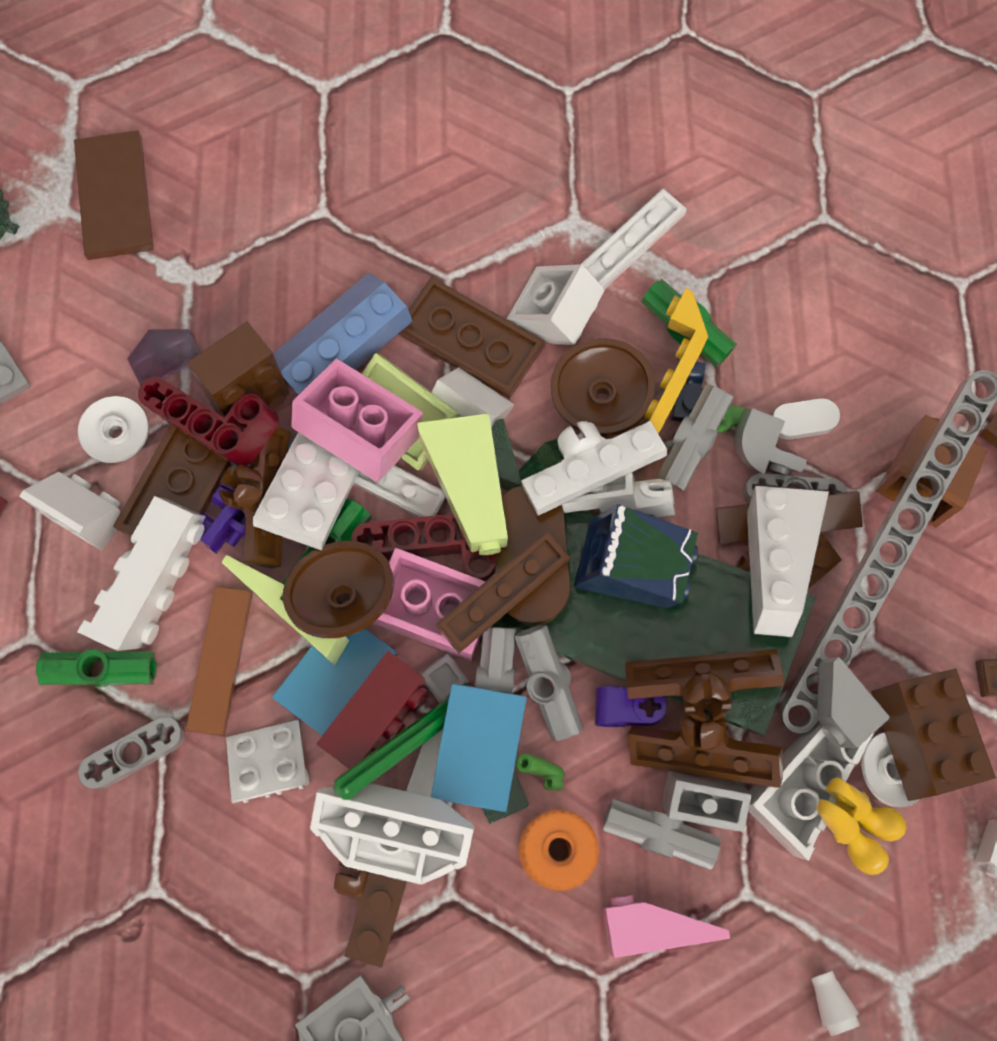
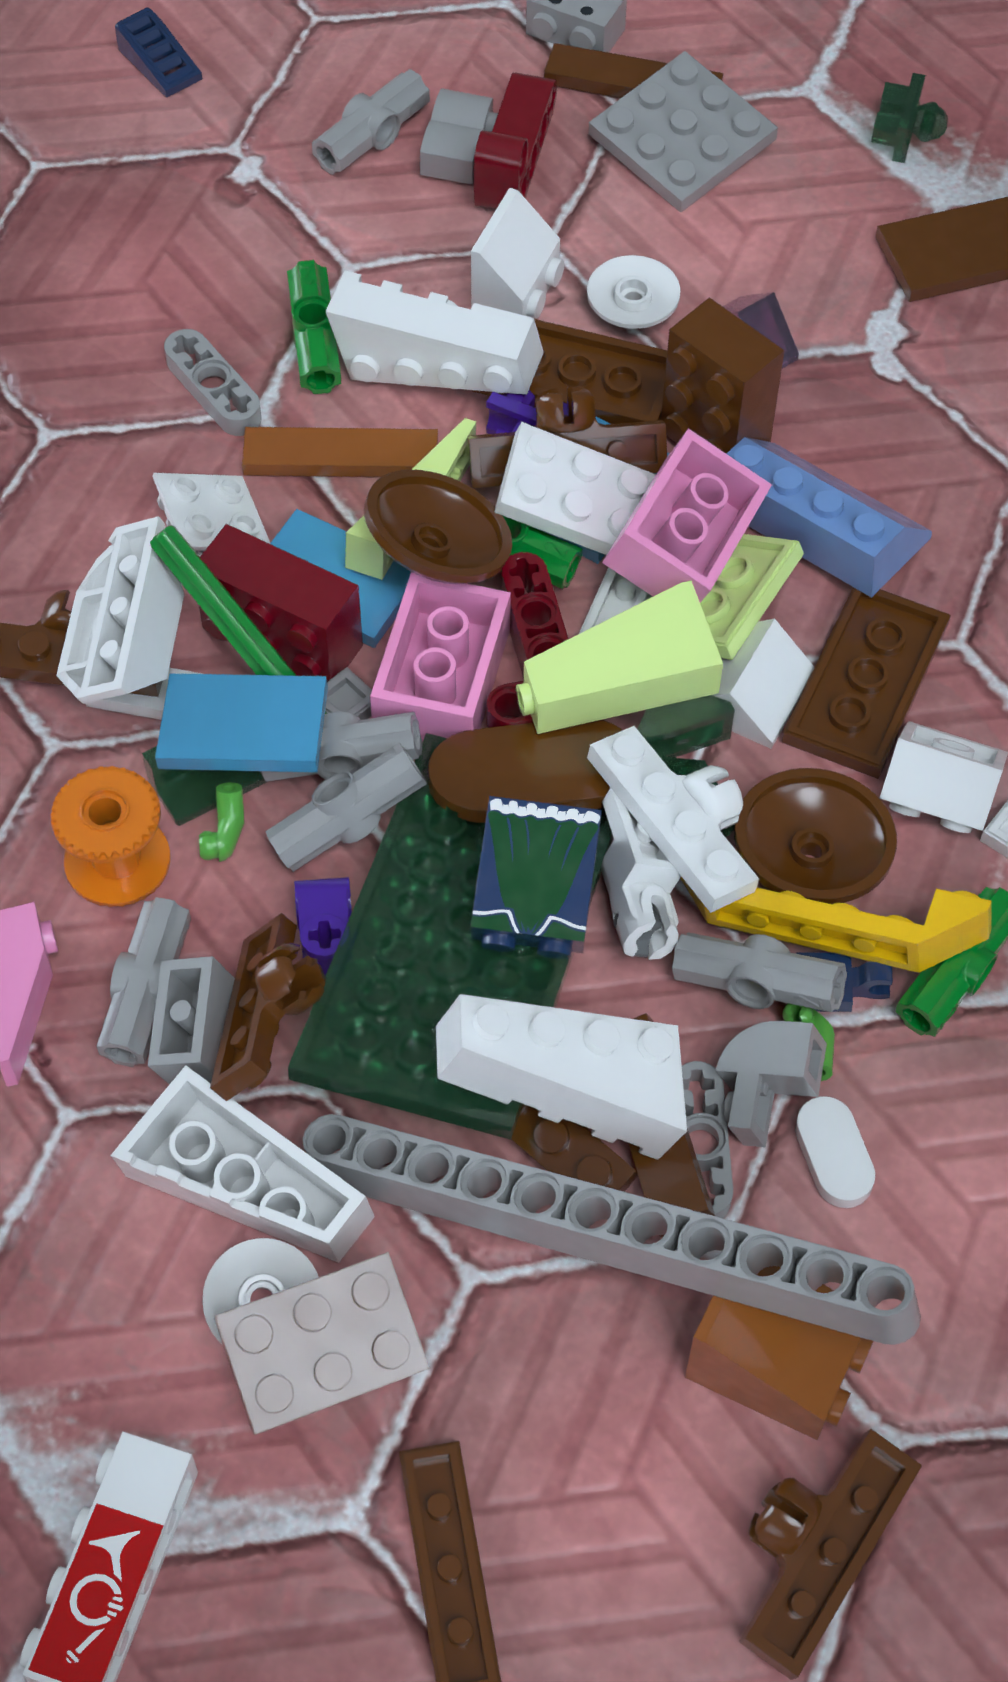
camera: 85 degrees right, 15 degrees down
dark red beam [138,377,279,466] -> none
reddish brown tile [435,530,571,654] -> none
reddish brown plate [625,649,784,722] -> none
yellow piece [816,778,906,875] -> none
light grey slope [817,657,890,748] -> none

